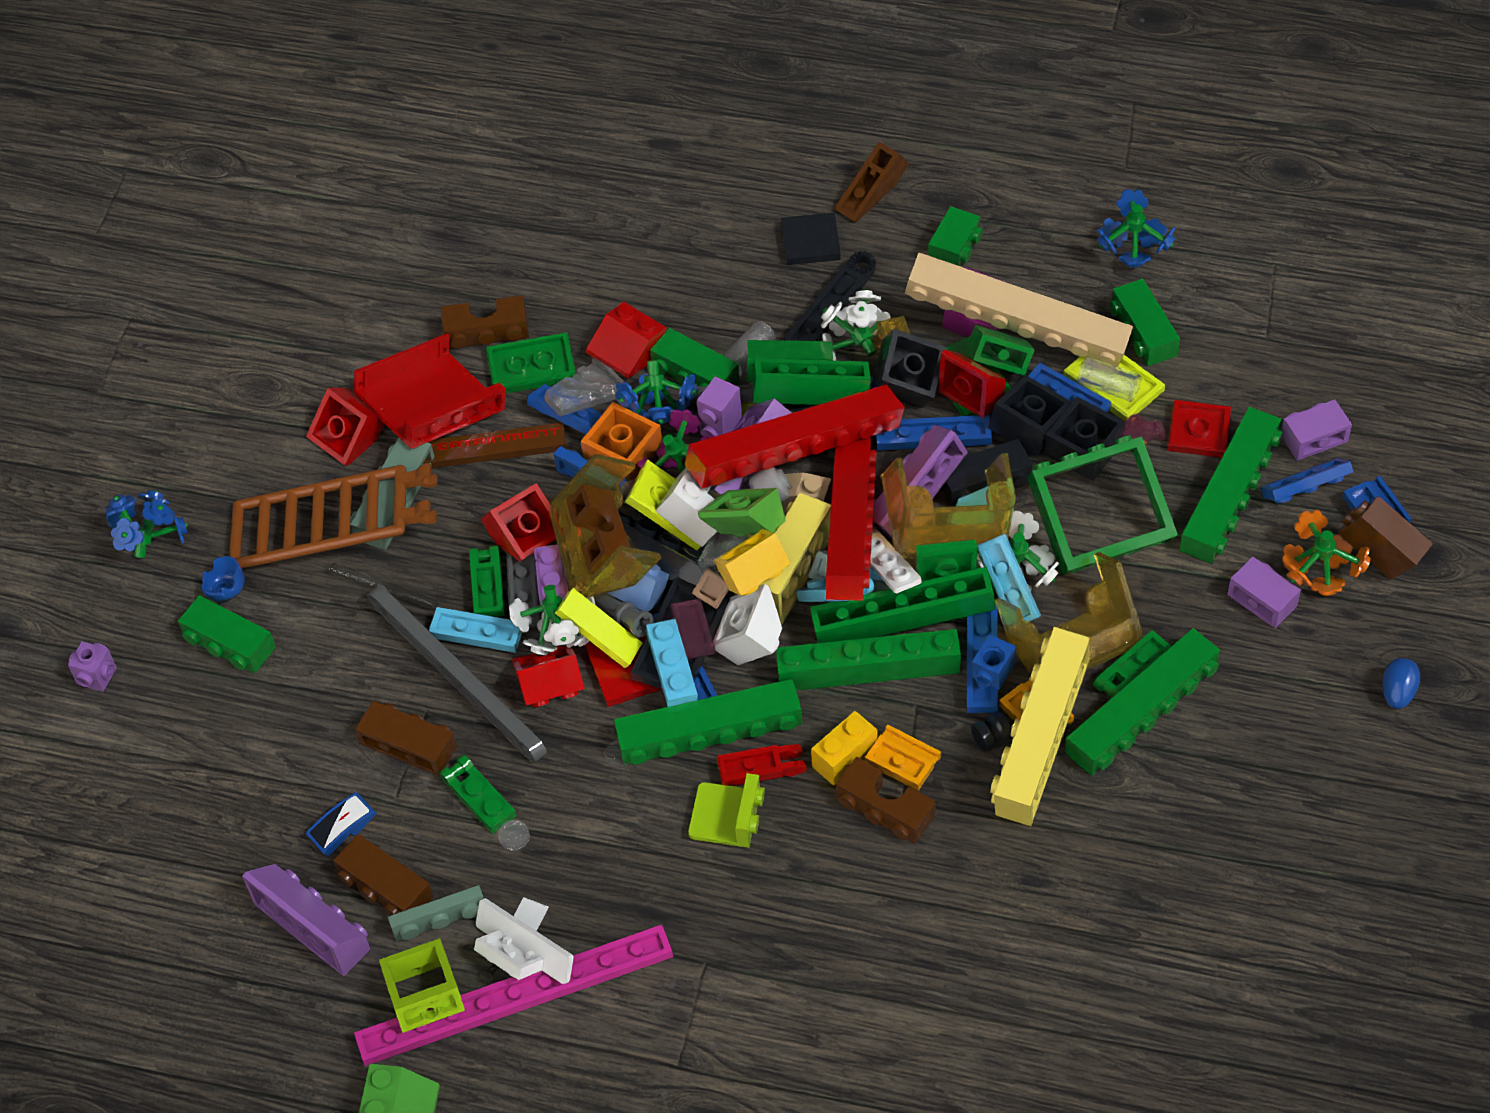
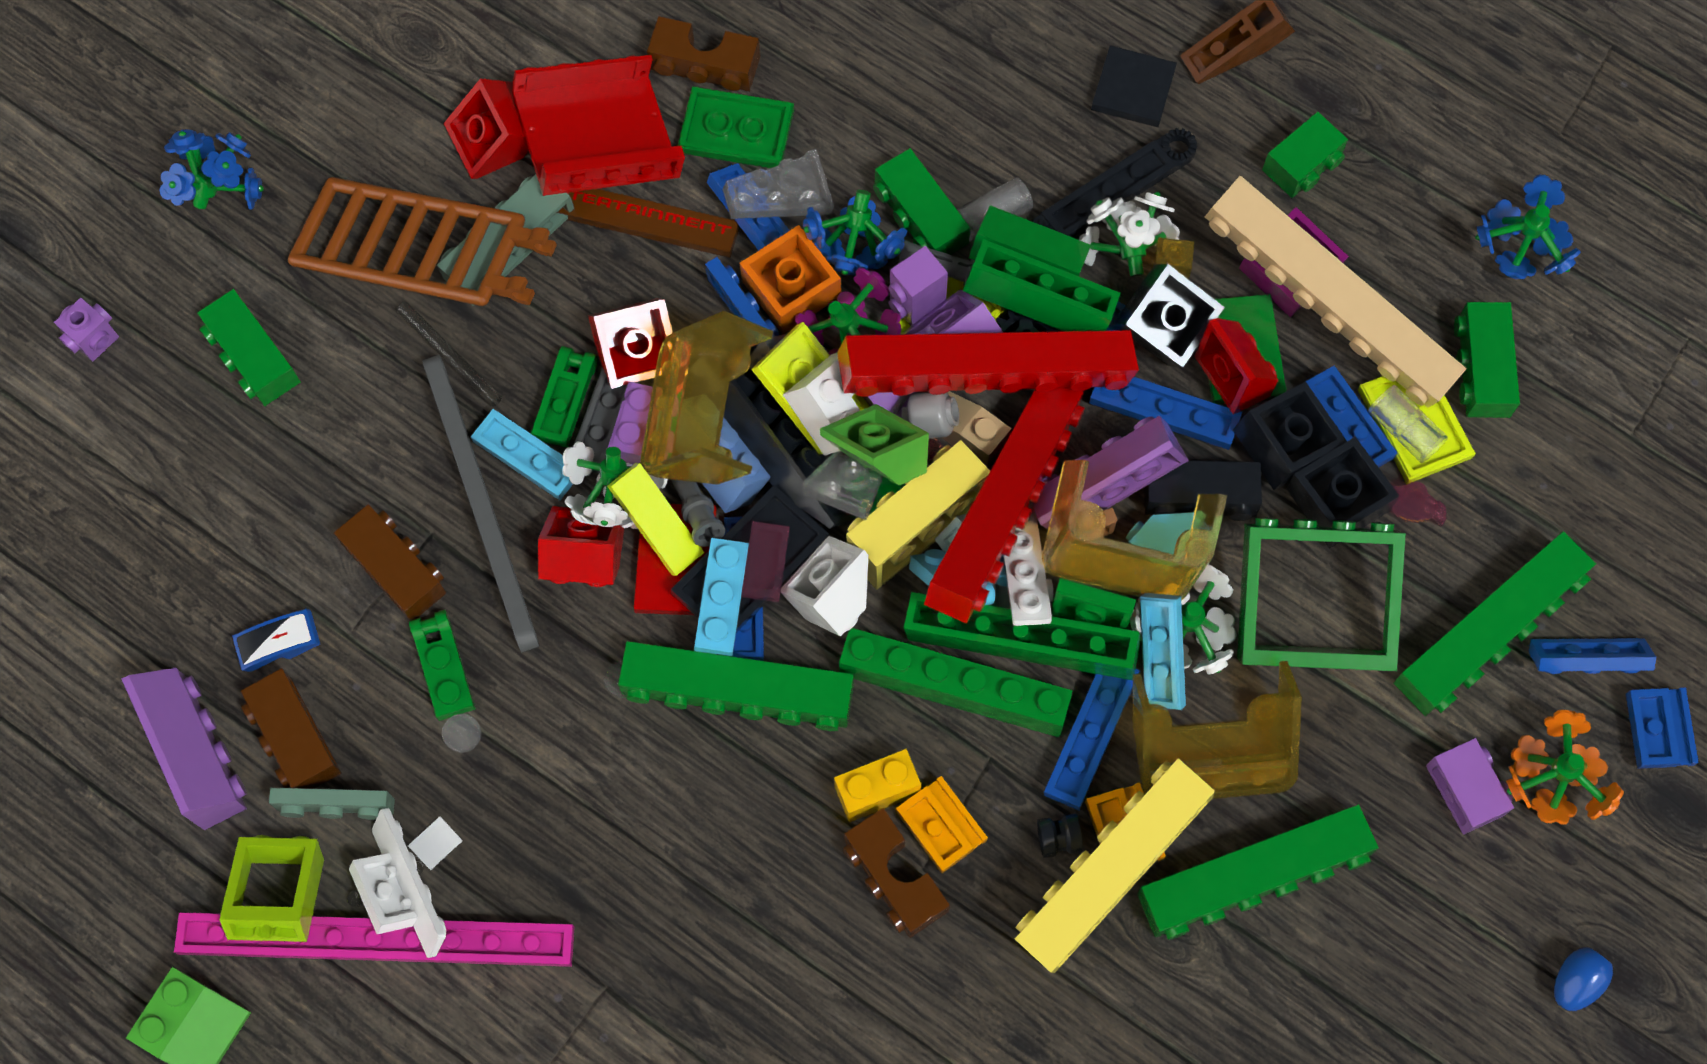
camera: 20 degrees right, 15 degrees up
blue hair [201,556,245,602] -> none
reddish brown arch [567,484,634,578] -> none
red slope [586,302,667,379] -> none
lime bracket [689,773,765,848] -> none
medium nougat tile [692,567,729,609] -> none
yellow brick [714,529,791,596] -> none
red hinge [717,744,807,786] -> none
green brick [965,325,1035,376] -> none
blue brick [972,634,1017,690] -> none
green plate [1093,630,1171,700] -> none
red tile [1167,400,1231,458] -> none
medium lavender brick [1281,400,1352,461] -> none
reddish brown brick [1337,496,1433,580] -> none

